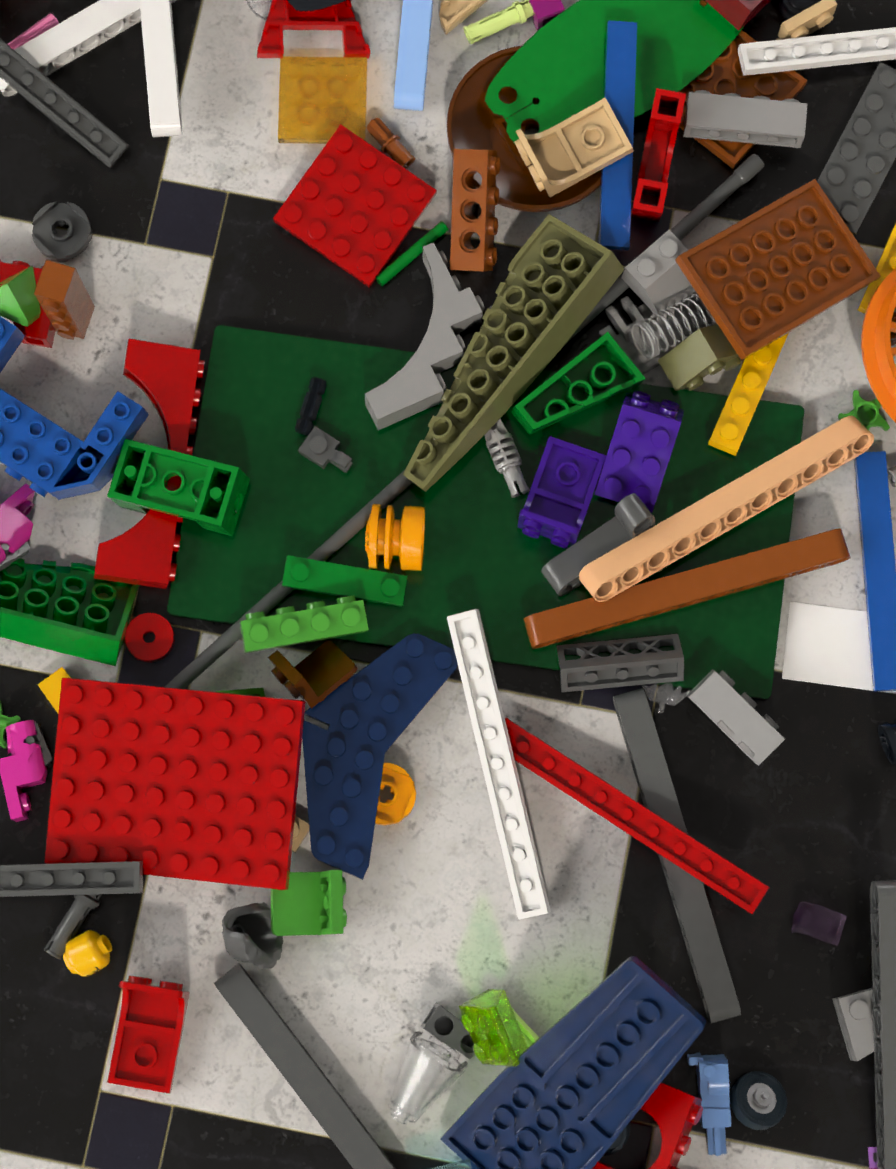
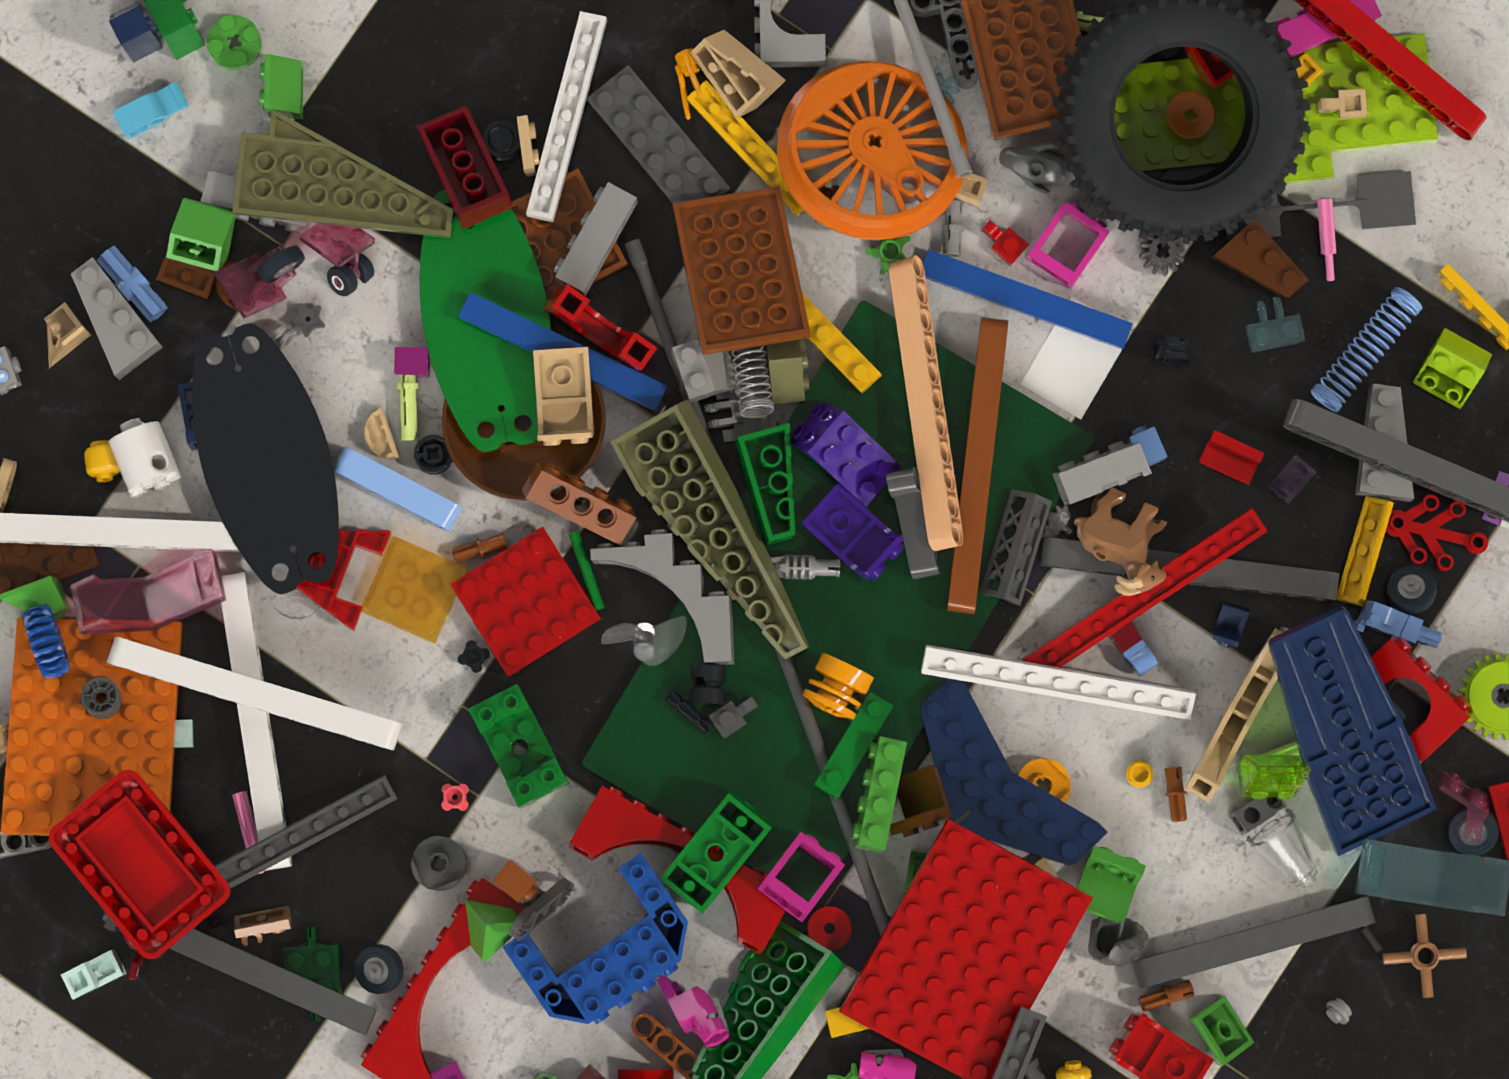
camera: 65 degrees left, 5 degrees up
none -> black wheel [414,435,453,475]
none -> coral plate [441,784,469,811]
none -> black plate [458,640,490,673]
none -> green plate [468,684,570,809]
none -> dark grey plate [509,877,574,941]
none -> clear piece [601,616,687,666]
none -> black wheel [690,664,726,706]
none -> dark pink window [758,832,845,922]
none -> medium nougat animal [1074,487,1167,596]
none -> leg [1109,622,1158,677]
none -> yellow plate [1126,760,1153,788]
none -> medium blue brick [1127,425,1168,466]
none -> dark orange axle [1138,979,1195,1012]
none -> dark orange axle [1164,766,1187,822]
none -> tan arch [1185,628,1283,802]
none -> bright green slope [1188,996,1254,1066]
none -> red panel [1198,430,1264,486]
none -> dark blue bracket [1212,601,1250,647]
none -> yellow tile [1337,496,1394,607]
none -> red plant [1386,495,1488,571]

